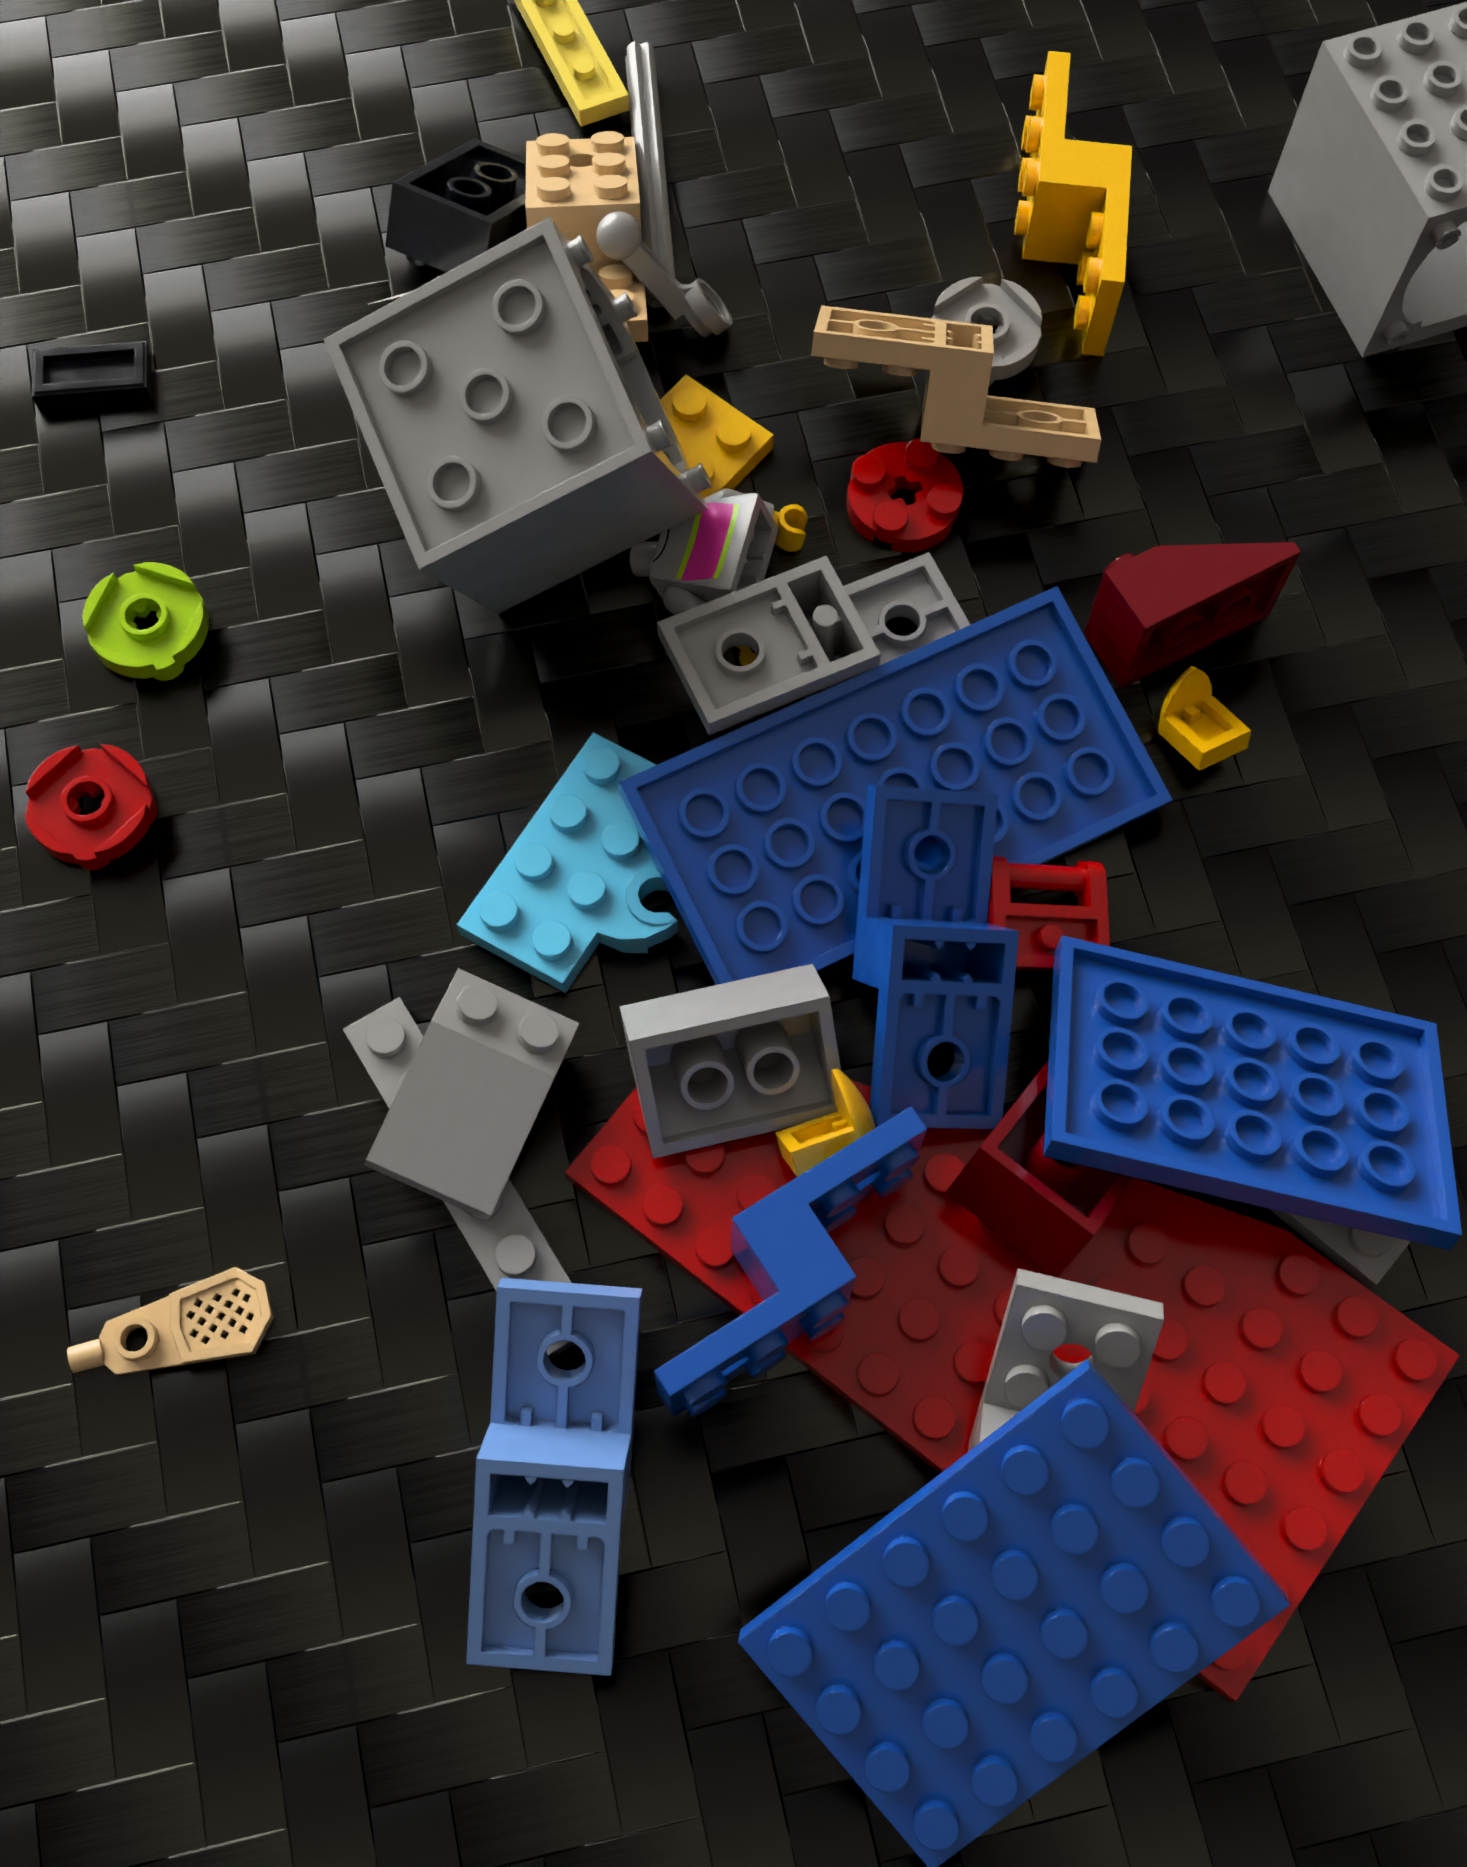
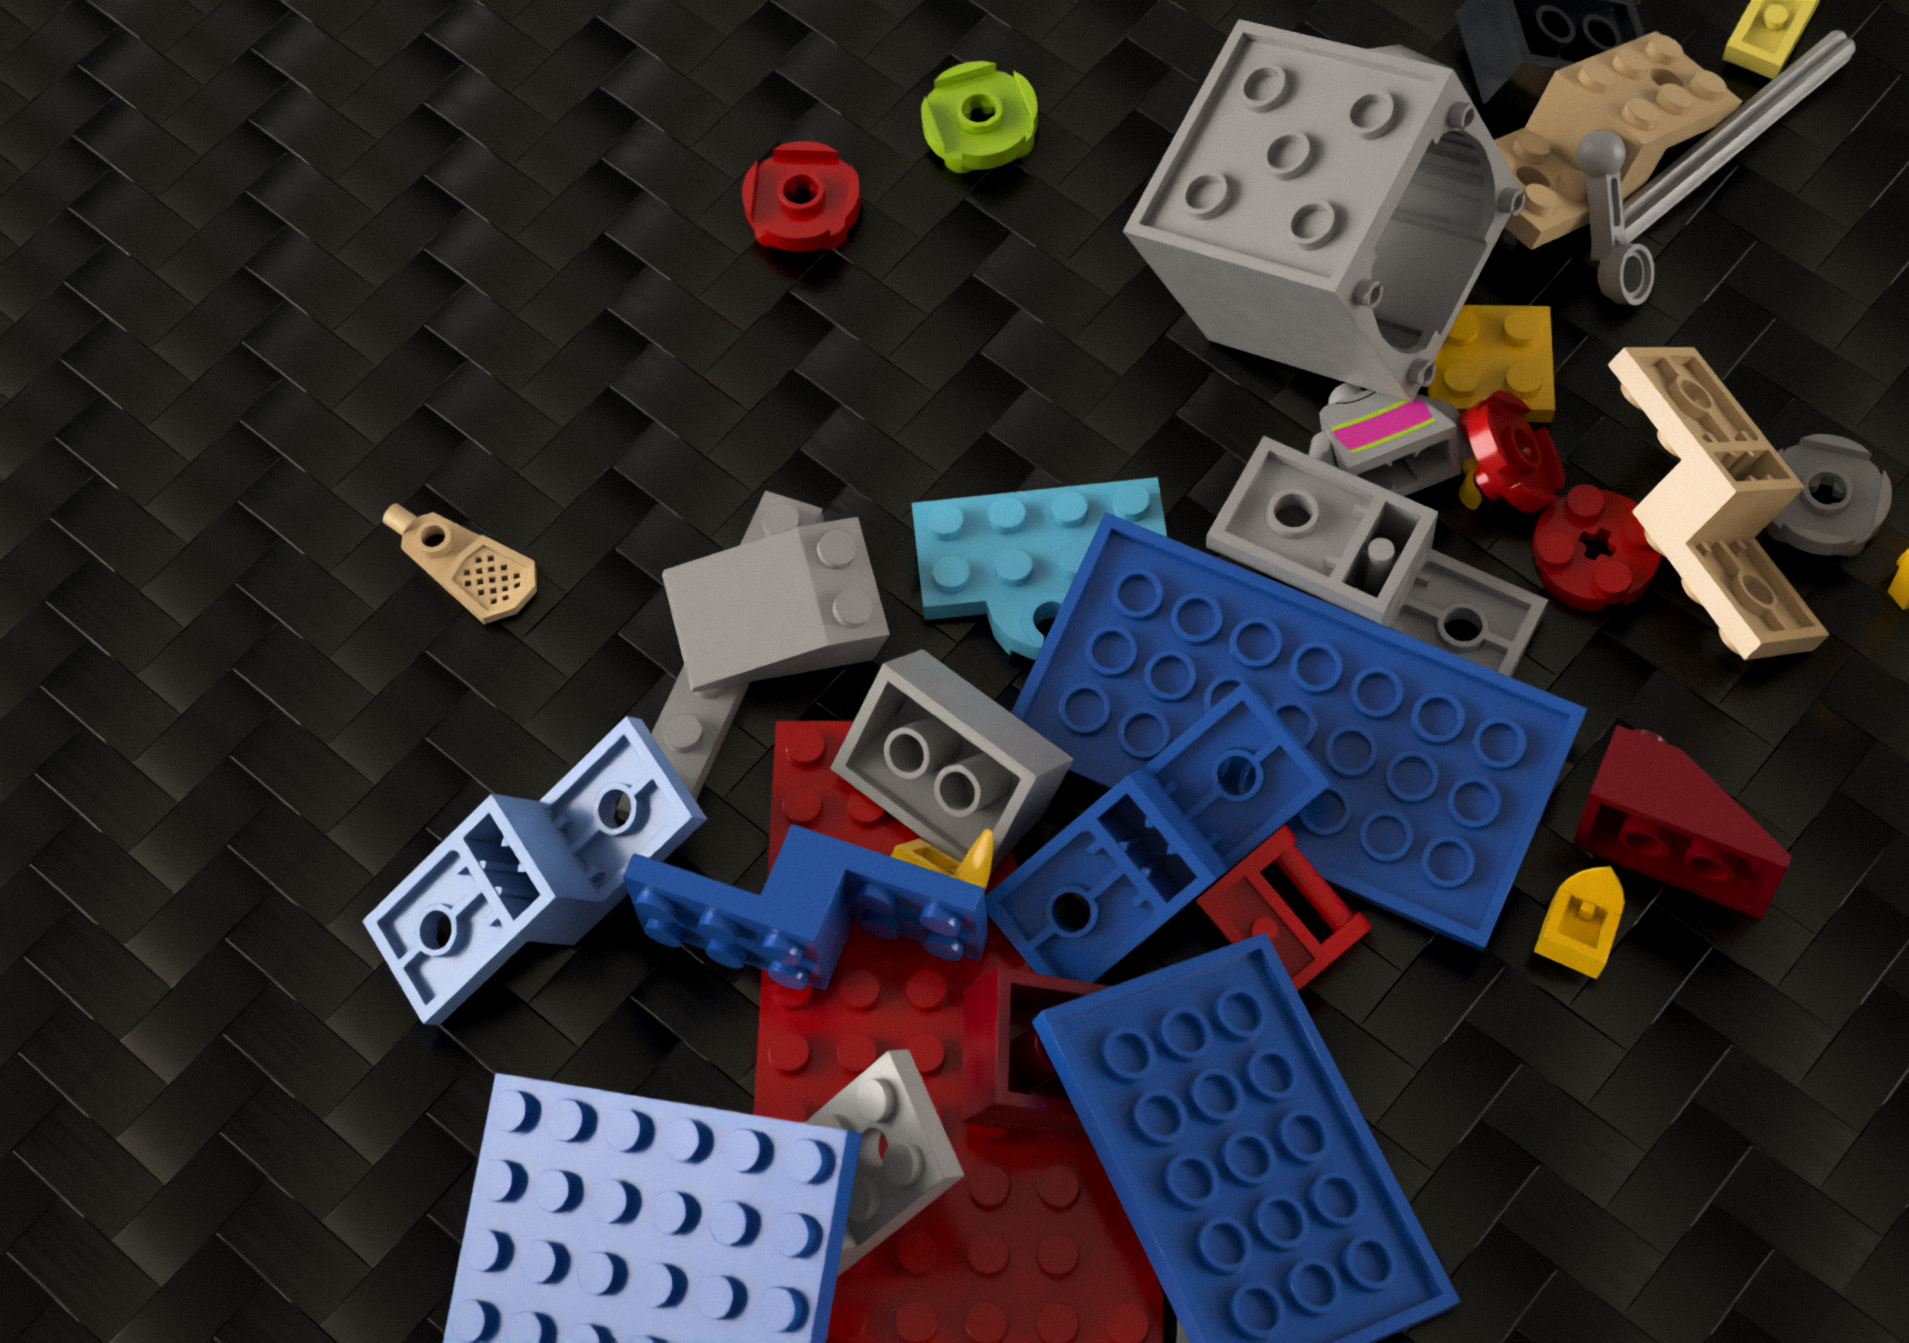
camera: 60 degrees right, 5 degrees down
none -> red plate [1458,390,1565,513]

